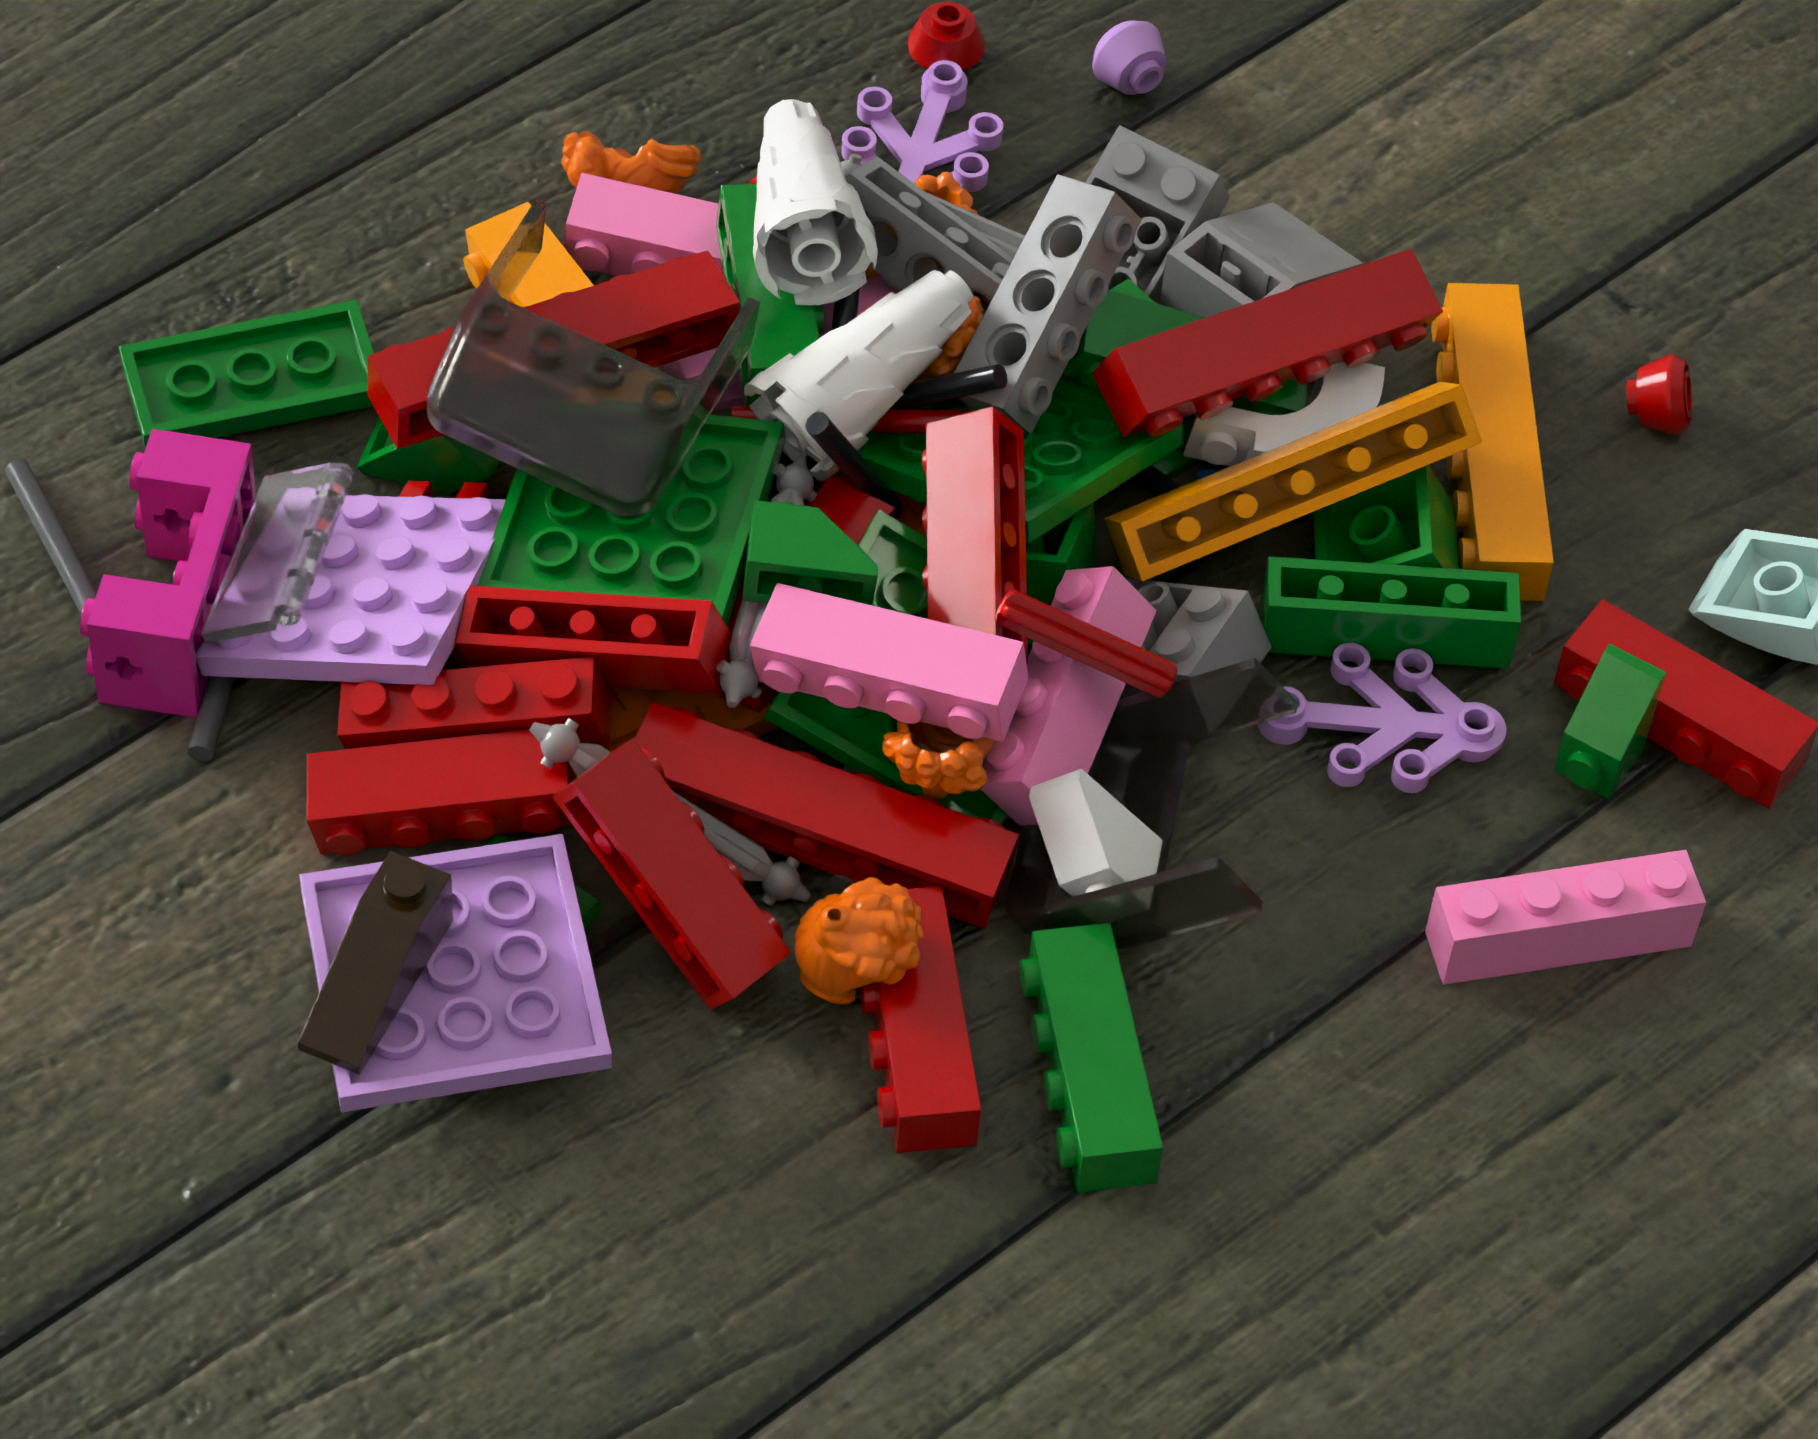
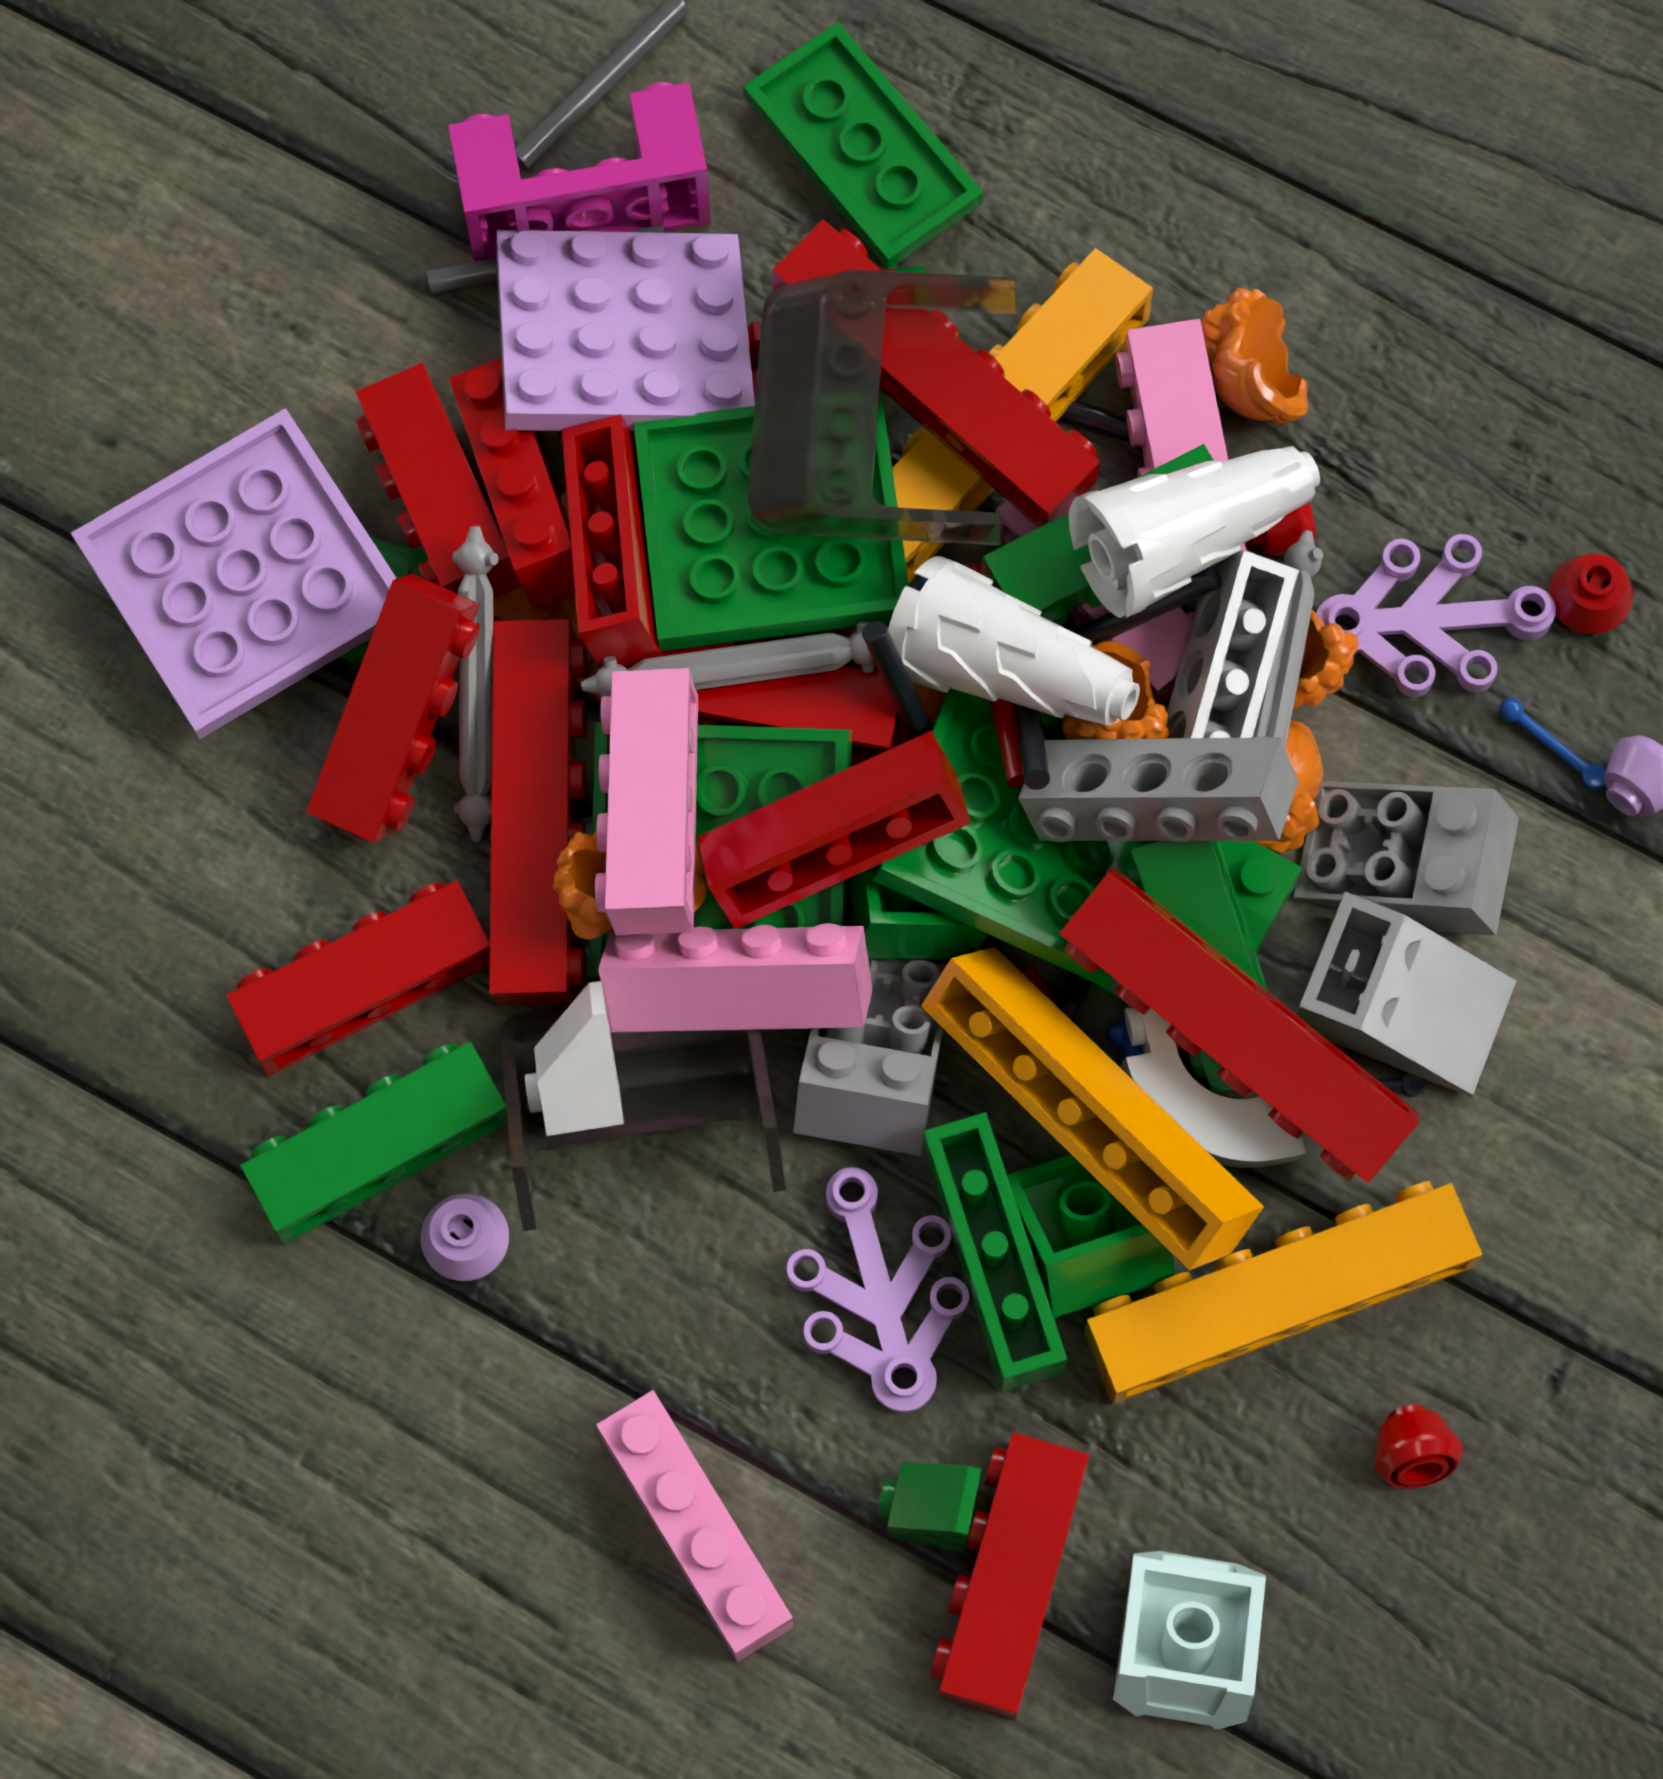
camera: 75 degrees right, 20 degrees up
clear windscreen [202,462,354,643] -> none
dark brown slope [298,850,453,1075] -> none
green slope [742,500,879,605] -> none
orange hair [794,877,925,1004] -> none
red axle [995,590,1177,698] -> none
none -> lavender cone [420,1194,509,1281]
none -> blue hinge [1499,698,1606,791]

